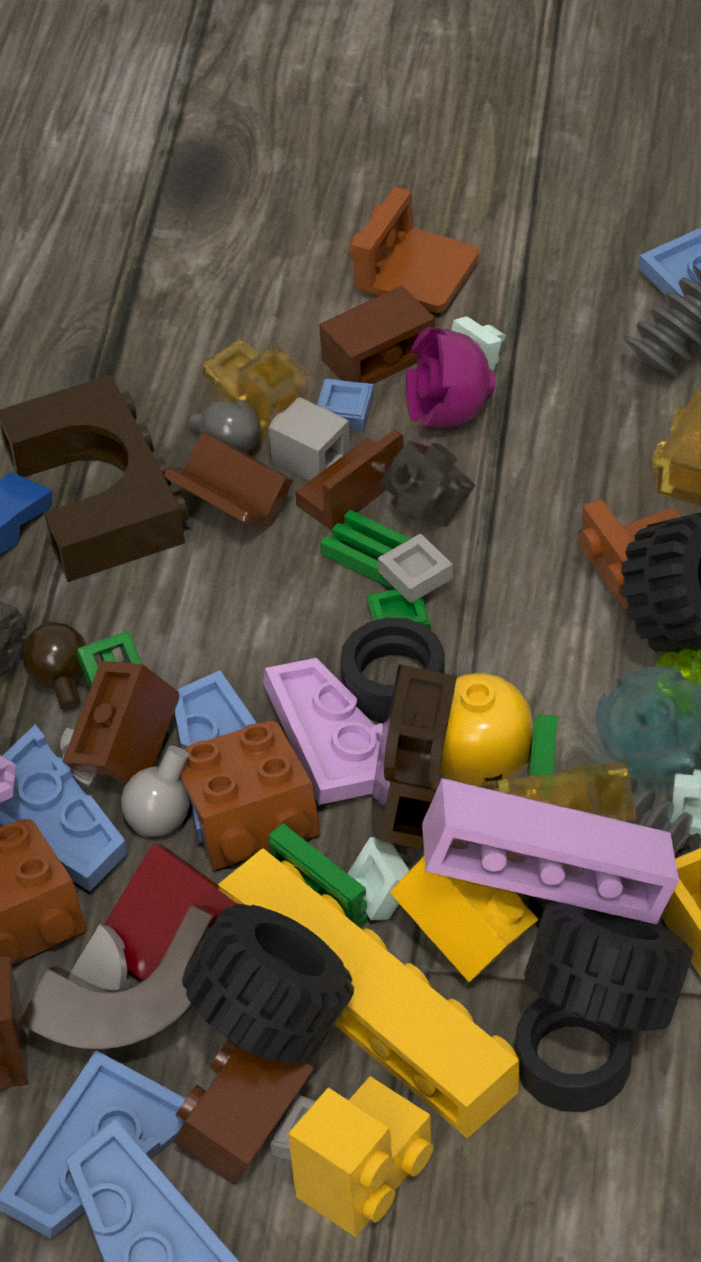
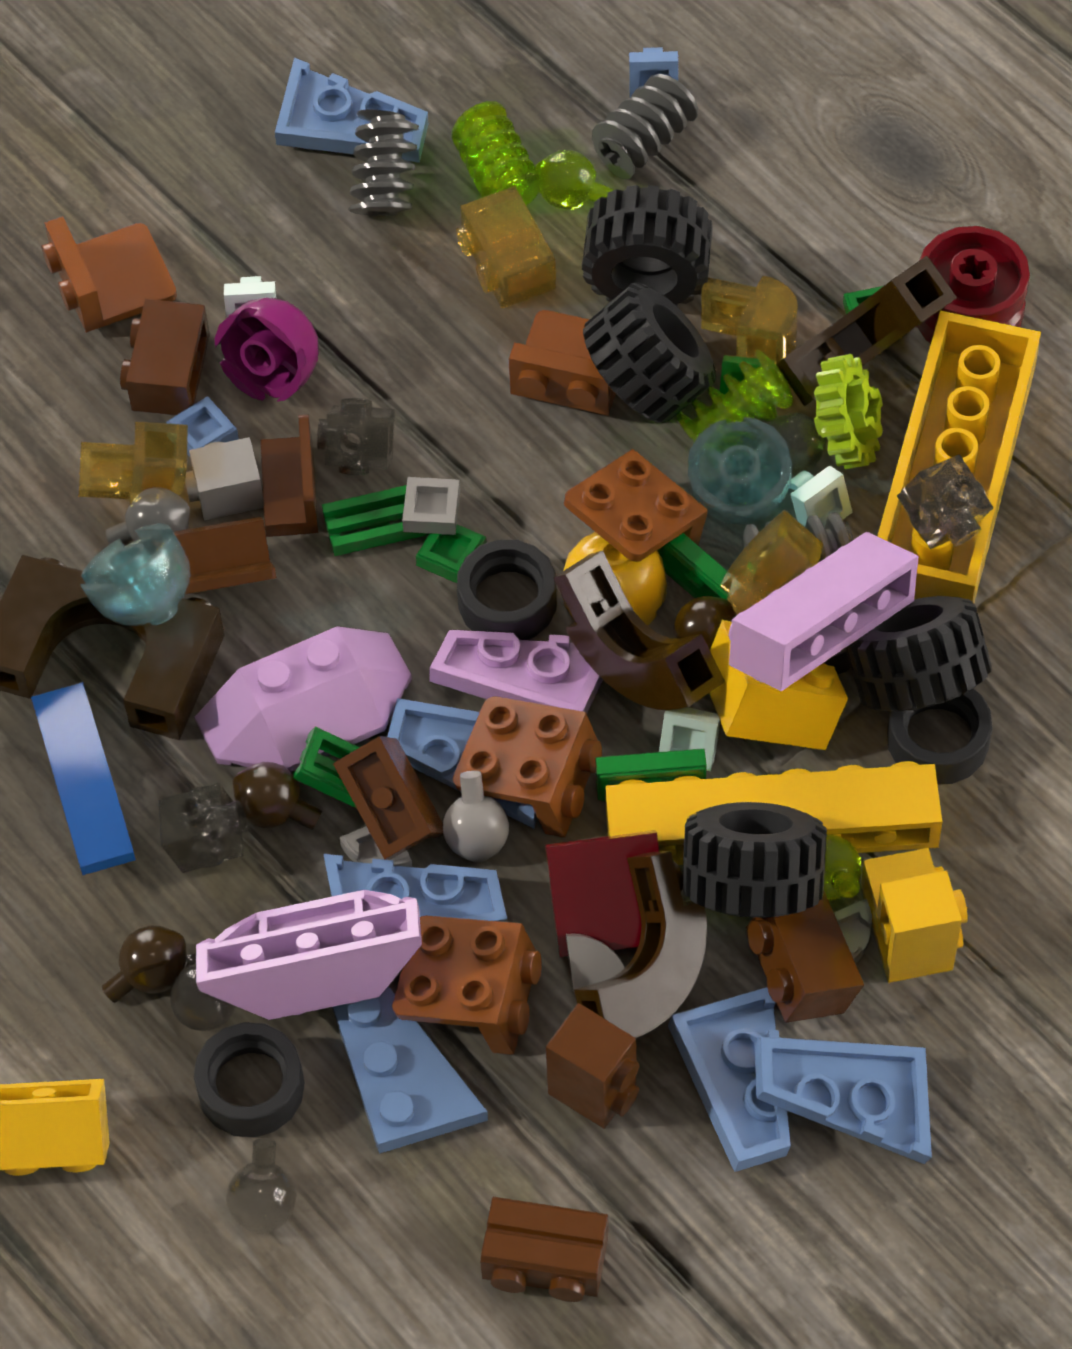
camera: 50 degrees left, 10 degrees up
none -> clear light blue cylinder [80,523,191,626]
none -> lavender wedge [195,627,412,772]
none -> dark orange bracket [564,449,708,562]
none -> clear neon green piece [824,834,862,902]

